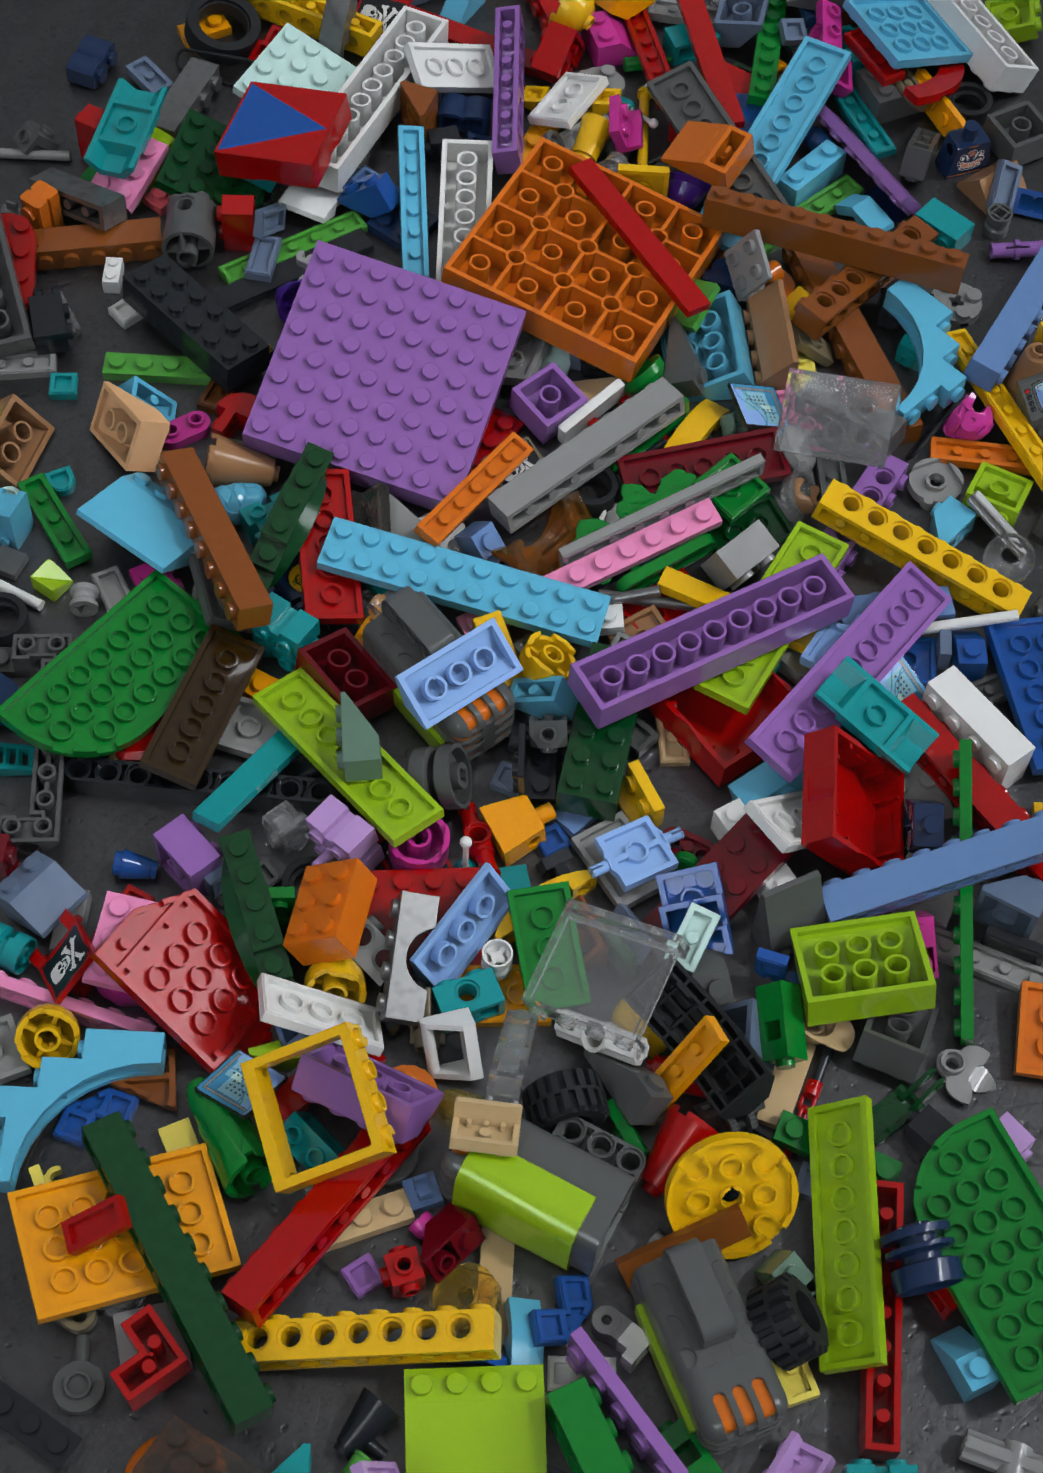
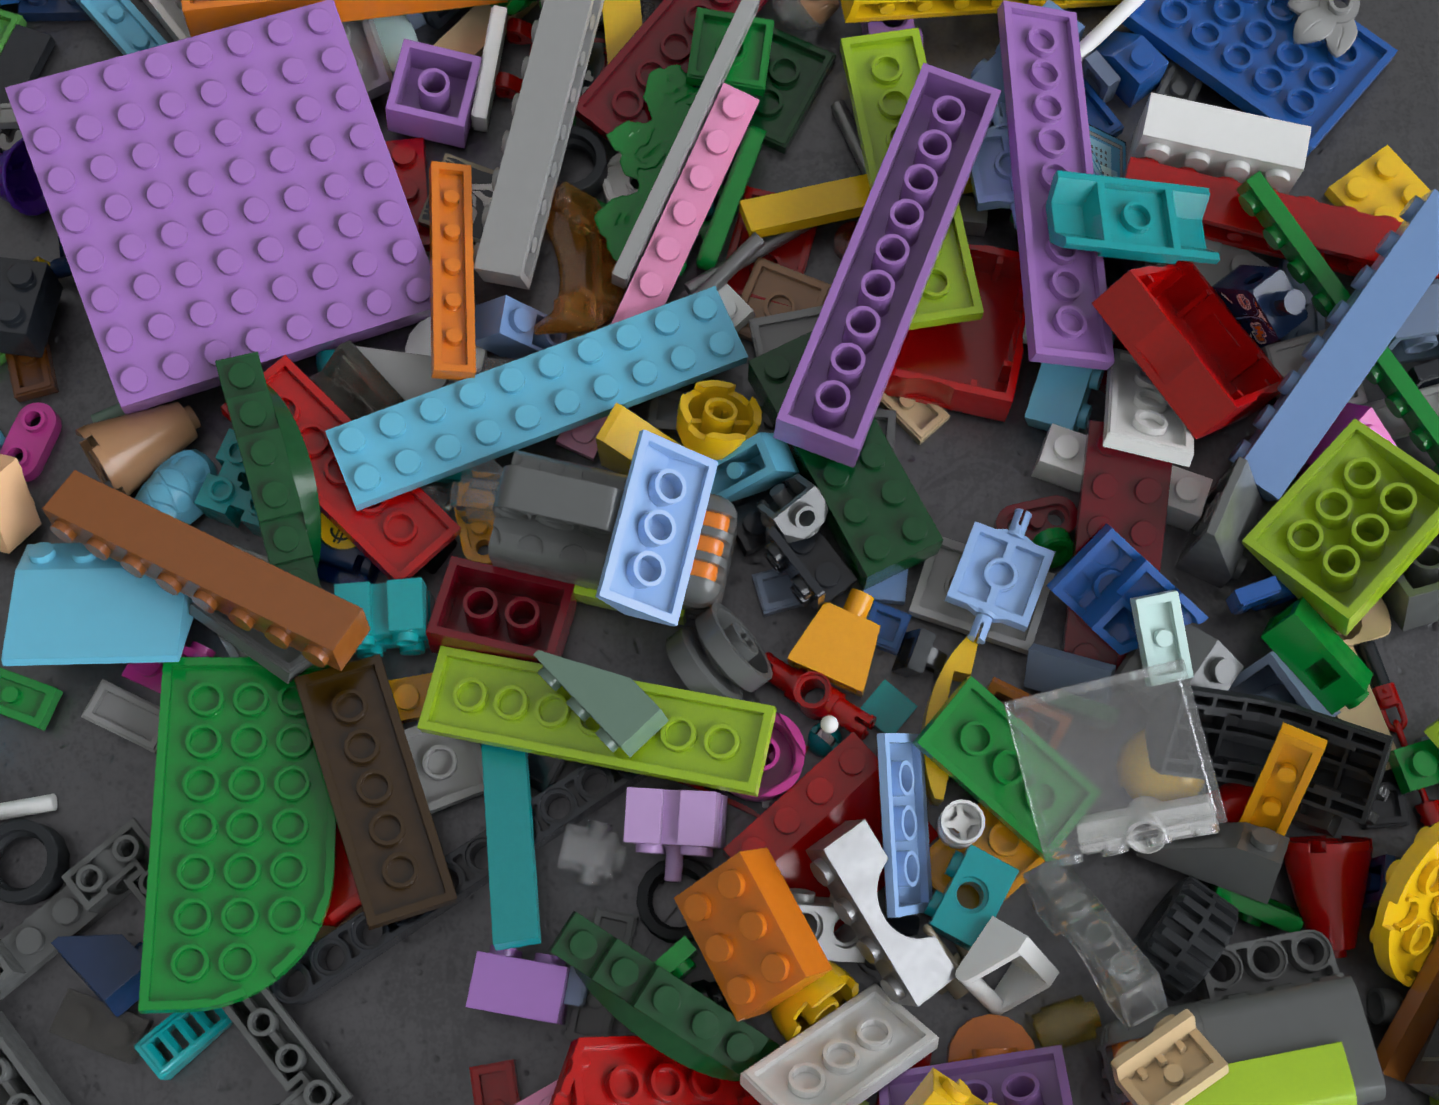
camera: 35 degrees left, 15 degrees up
lime slope [30,559,74,602] -> none
light grey wheel [69,582,99,617] -> none
blue cone [112,849,159,879] -> none
red brick [211,393,257,444] -> none
yellow bracket [618,759,665,827] -> none
light grey brick [701,519,780,591] -> none

